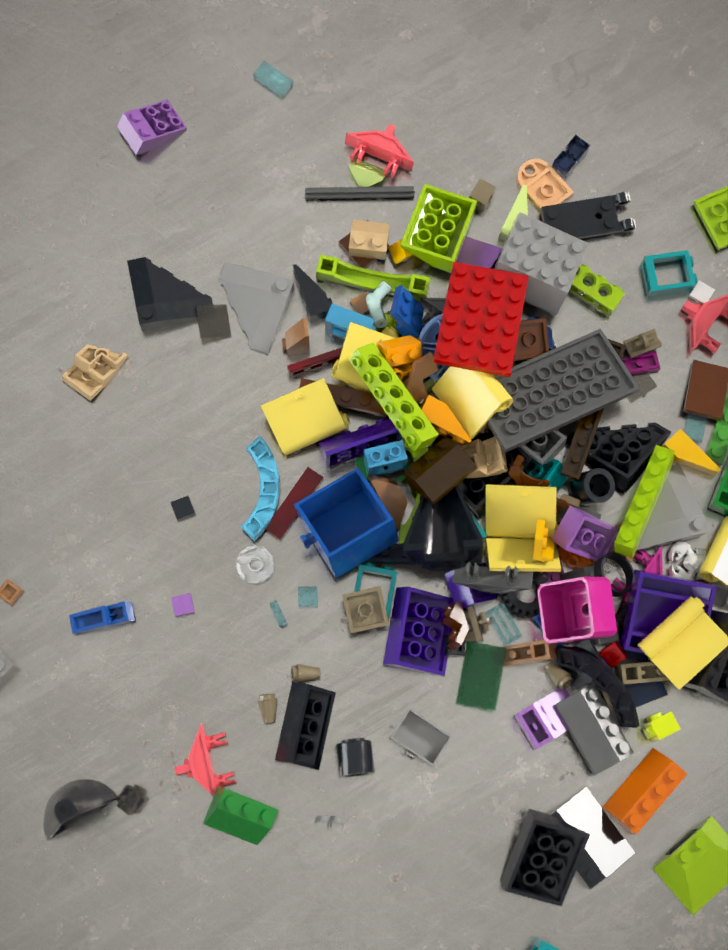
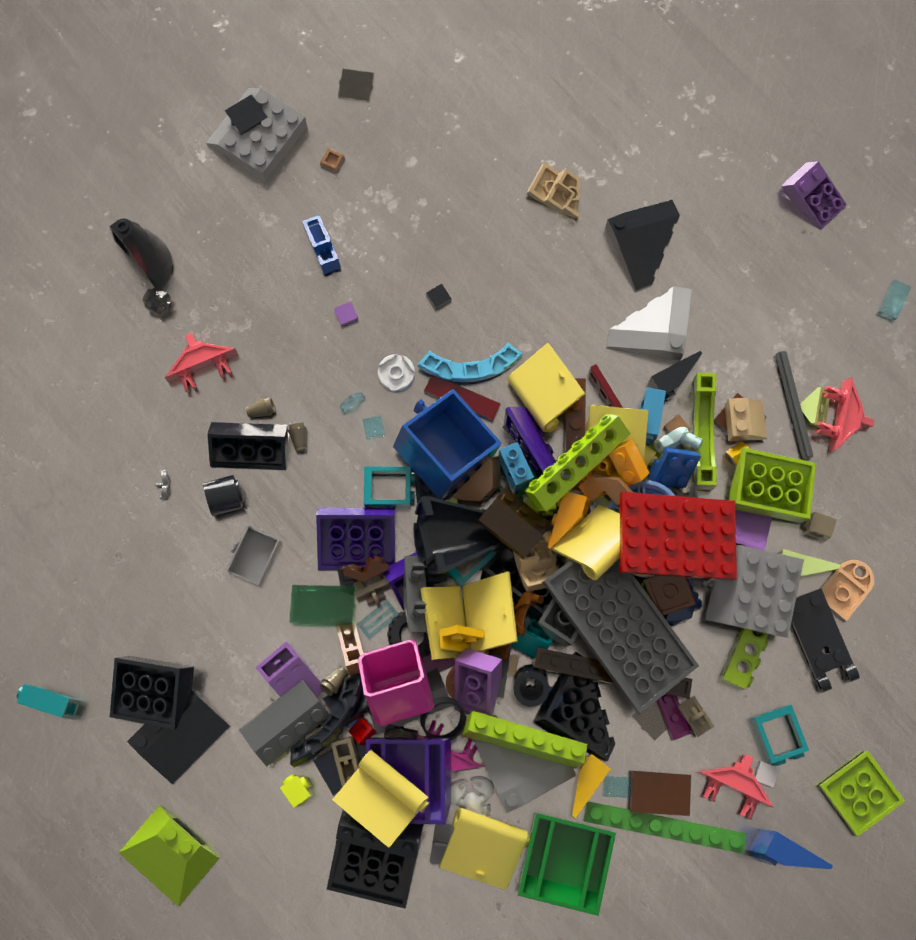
camera: 85 degrees right, 0 degrees up
clear smoke piece [196,303,231,339] -> none
green slope [203,786,278,845] -> none
medium nougat slope [282,318,310,355] -> none
dark tan plate [342,586,389,633] -> none
dark blue piece [552,135,590,177] -> none
orange slope [602,748,687,835] -> none

